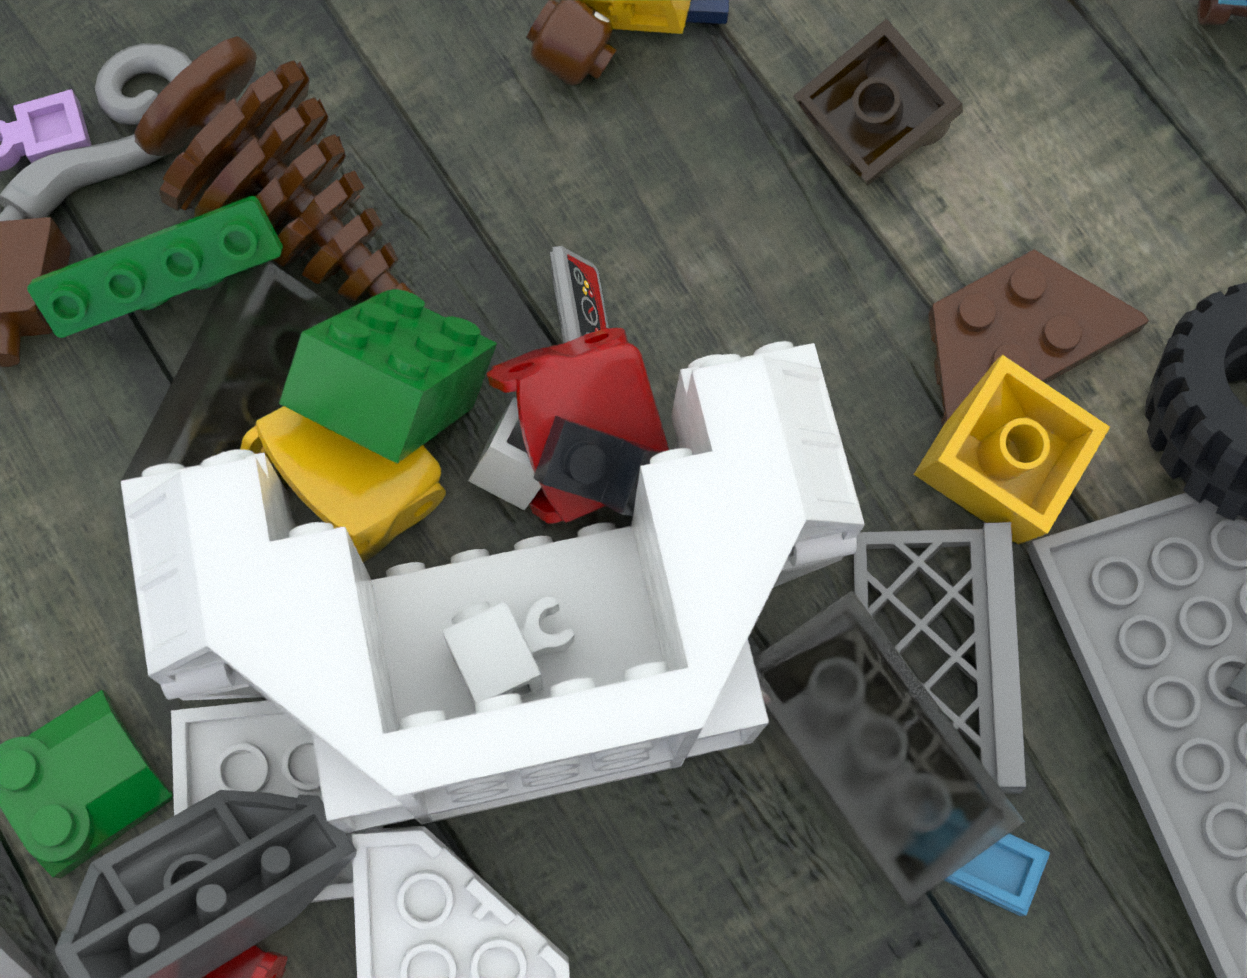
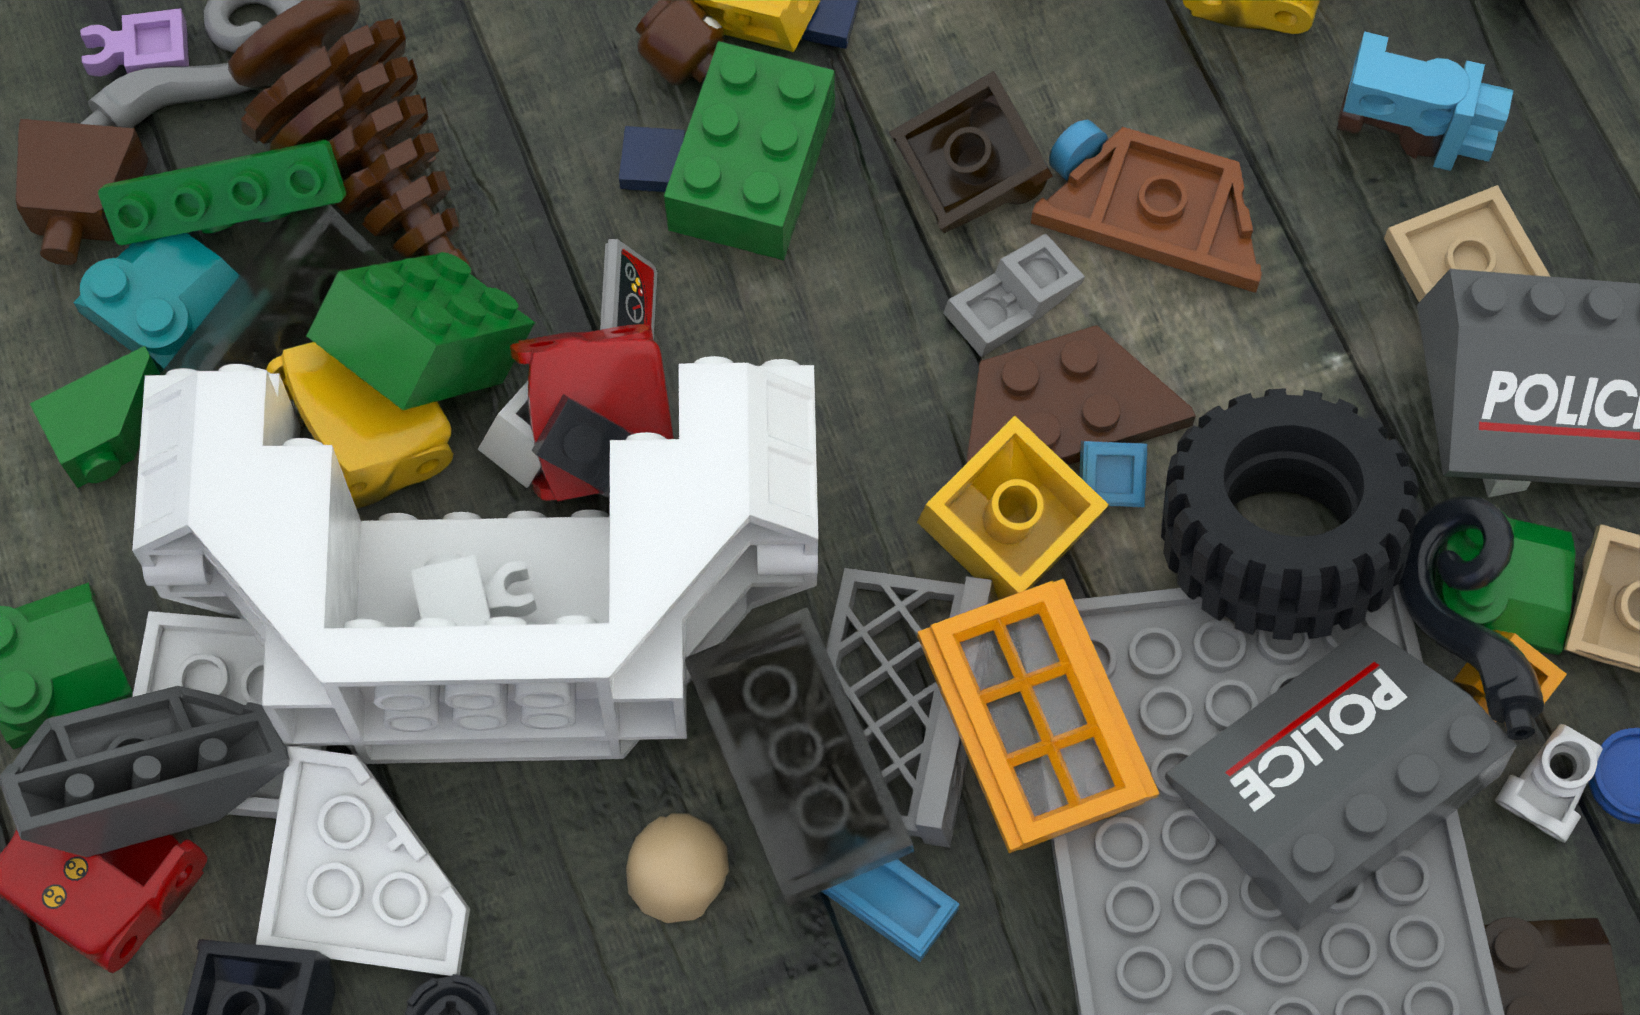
camera: 15 degrees right, 5 degrees down
none -> green slope [30,346,161,488]
none -> teal slope [73,233,252,375]
none -> dark blue tile [619,126,685,192]
none -> tan hair [626,813,729,923]
none -> green piece [664,41,835,261]
none -> light orange piece [917,579,1160,853]
none -> light grey slope [943,233,1085,357]
none -> dark orange wing [1031,127,1262,293]
none -> dark azure tile [1049,120,1108,181]
none -> dark azure tile [1079,441,1147,507]

